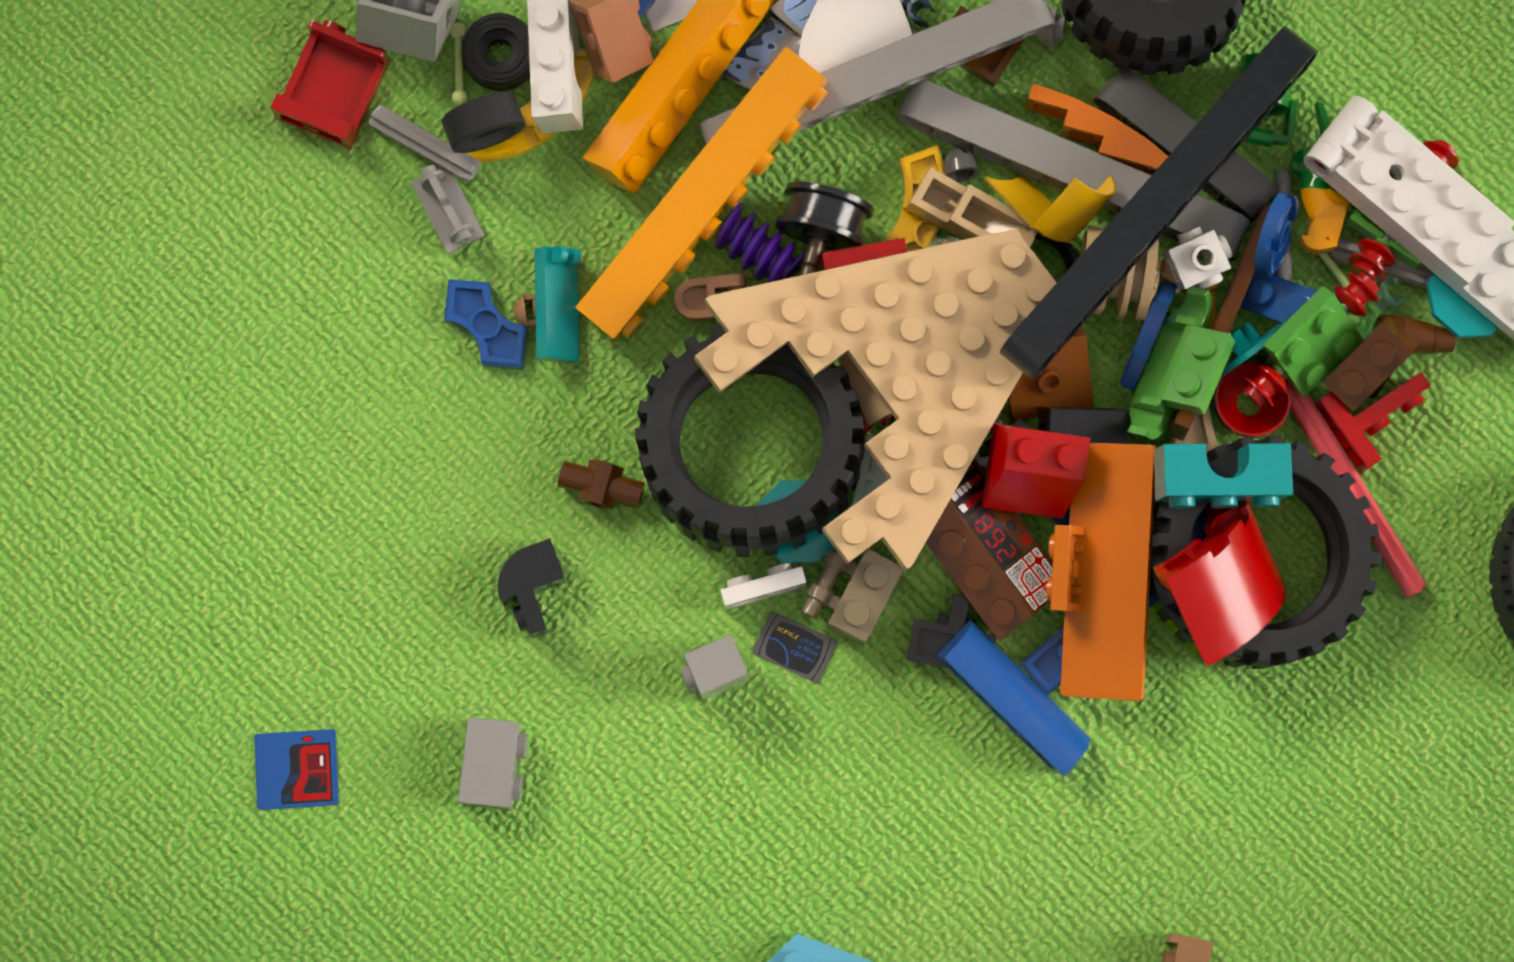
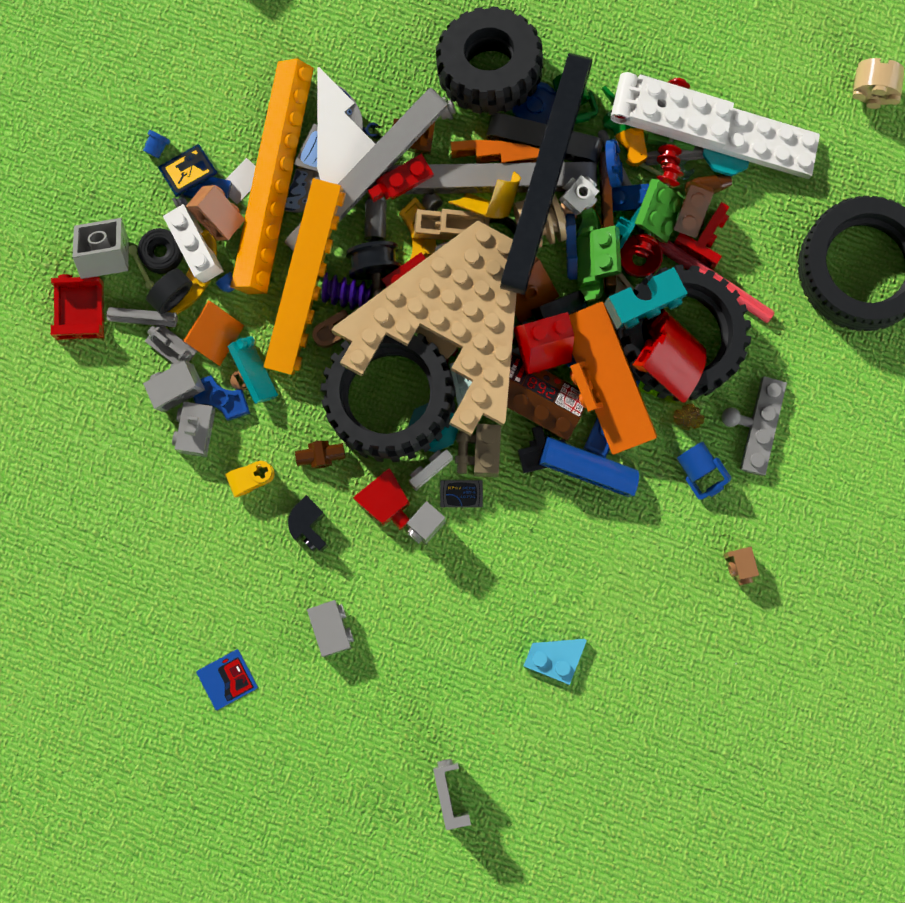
camera: 25 degrees left, 0 degrees up
none -> light grey brick [143,360,205,412]
none -> light grey brick [172,401,216,457]
none -> orange piece [183,300,245,366]
none -> blue hinge [216,272,234,292]
none -> yellow piece [225,461,275,498]
none -> red torso [353,468,410,530]
none -> dark grey wheel [364,183,387,242]
none -> red hinge [368,154,434,203]
none -> blue tile [512,82,556,124]
none -> clear orange plant [673,403,705,430]
none -> blue piece [676,442,731,500]
none -> light grey plate [721,376,787,476]

